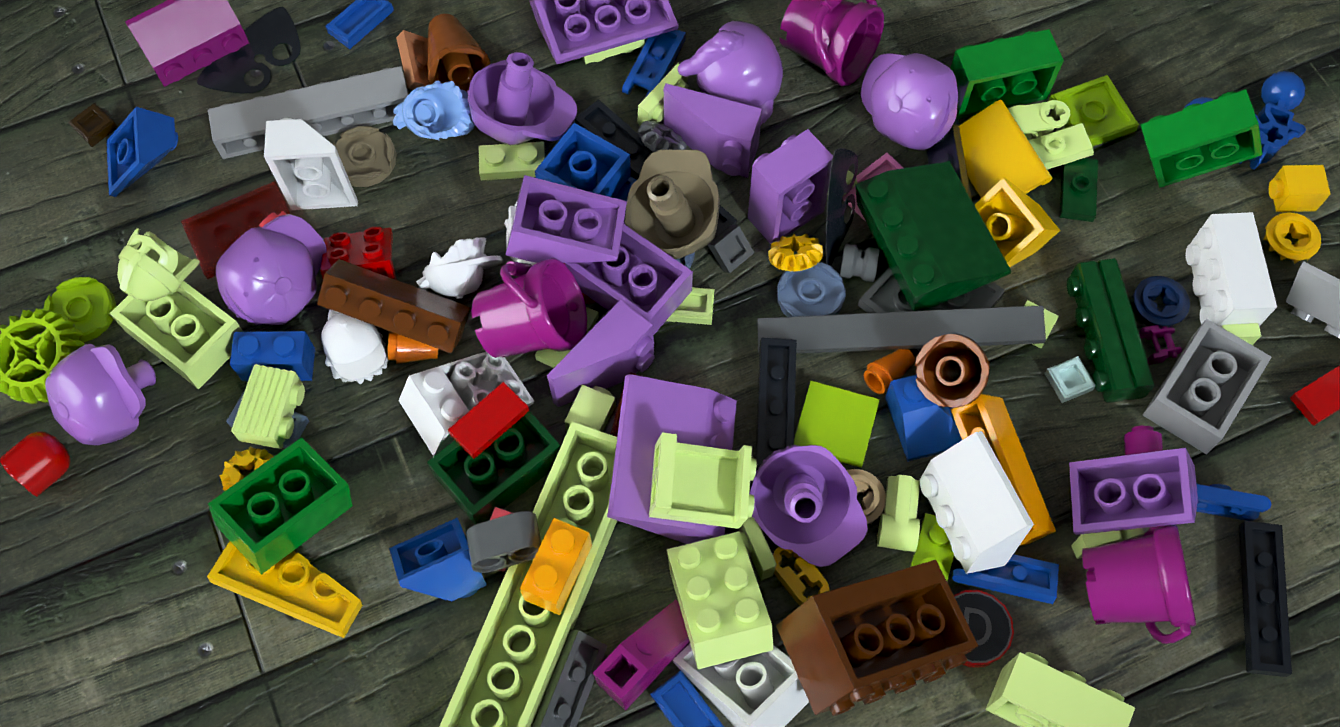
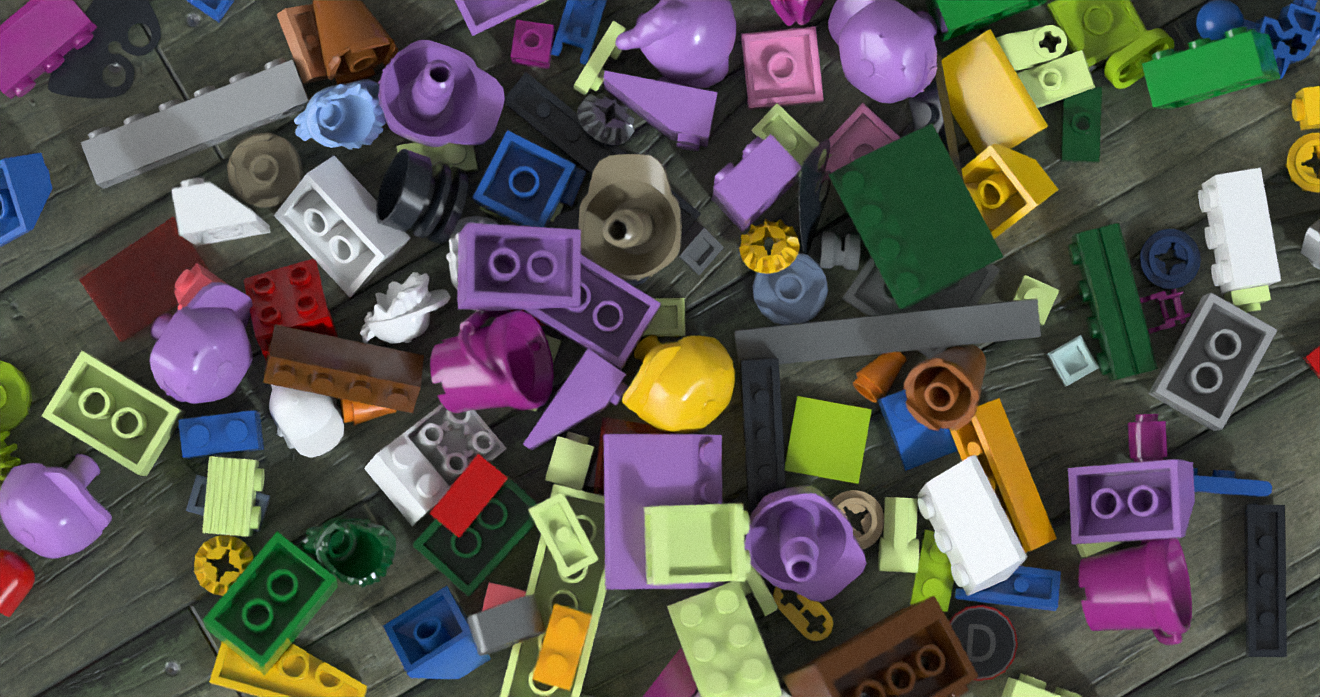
camera: 10 degrees left, 20 degrees up
yellowish green helmet [117,228,200,301] -> none
none -> white slope [274,156,411,297]
none -> dark green hair [300,516,396,588]
none -> black wheel [376,149,468,244]
none -> magenta brick [511,20,555,69]
none -> yellowish green plate [529,492,599,578]
none -> yellow piece [622,335,735,434]
none -> bright pink tile [741,26,824,110]
none -> lime plate [1104,28,1174,89]

